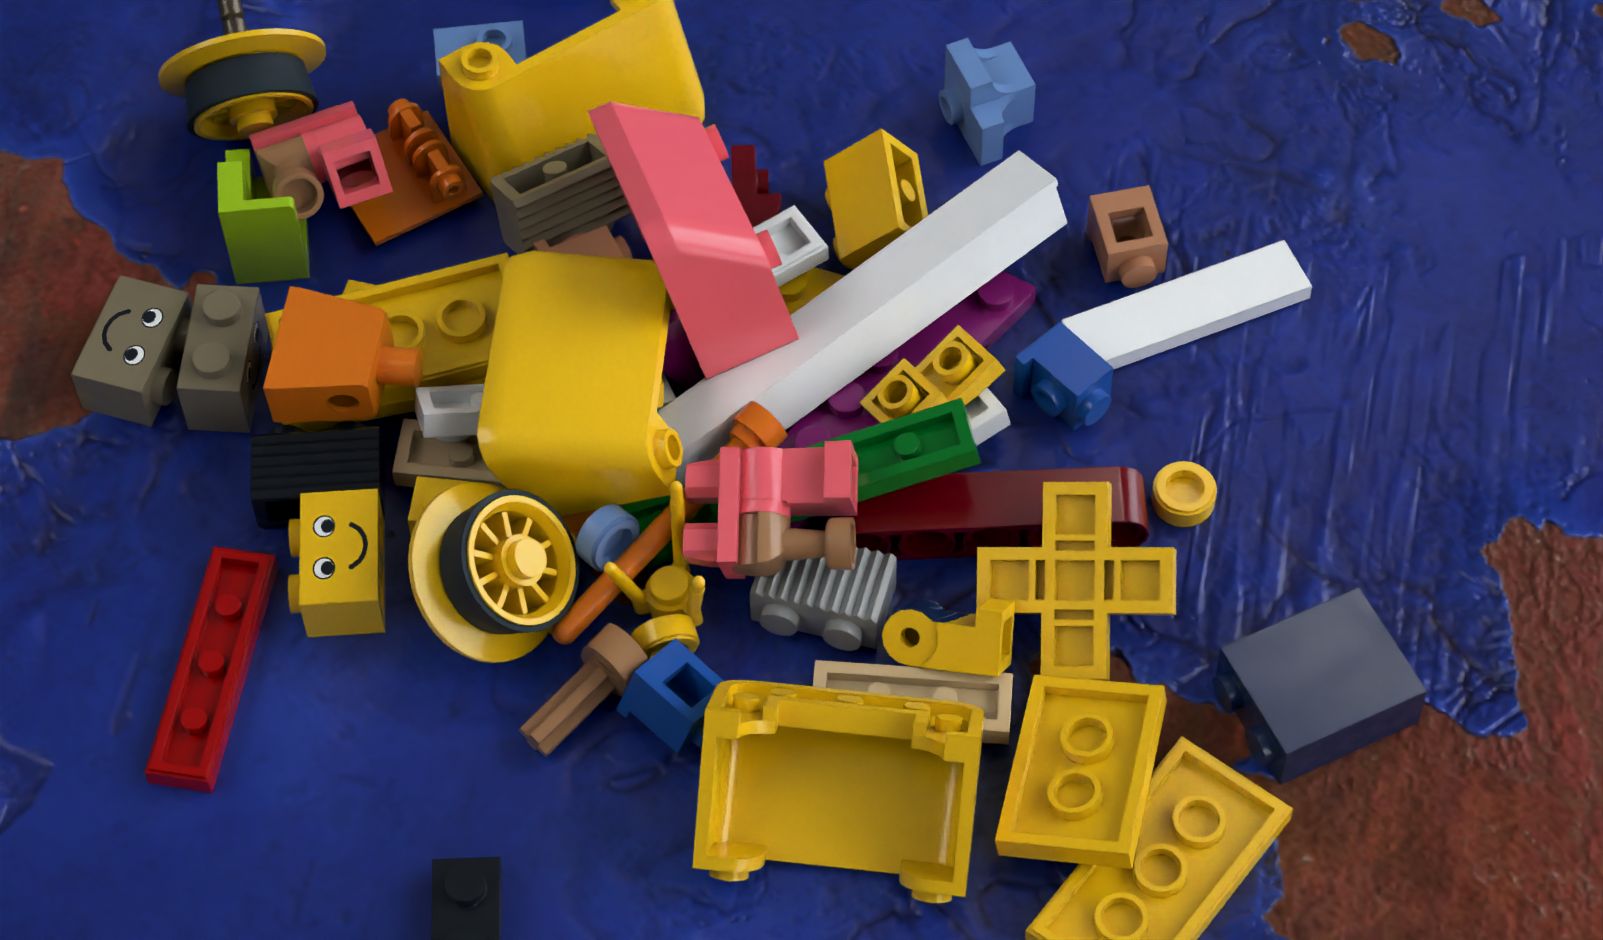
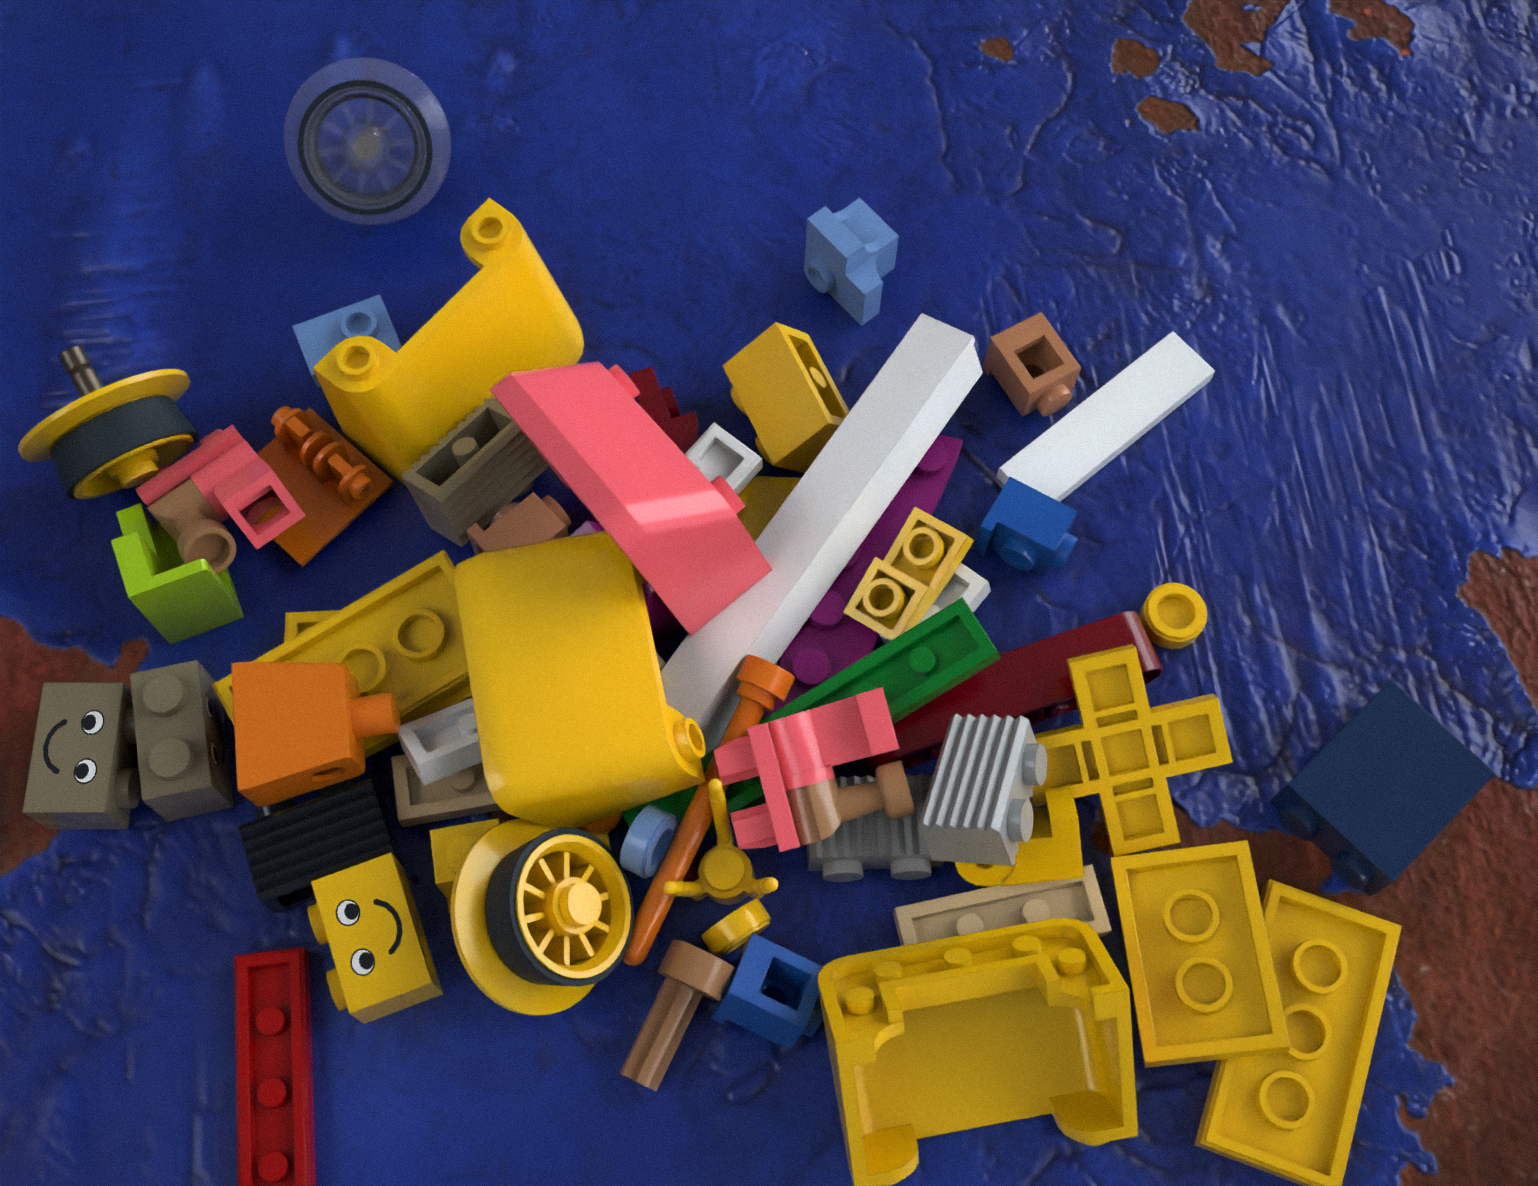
camera: 20 degrees left, 10 degrees up
none -> light grey brick [918,713,1047,866]

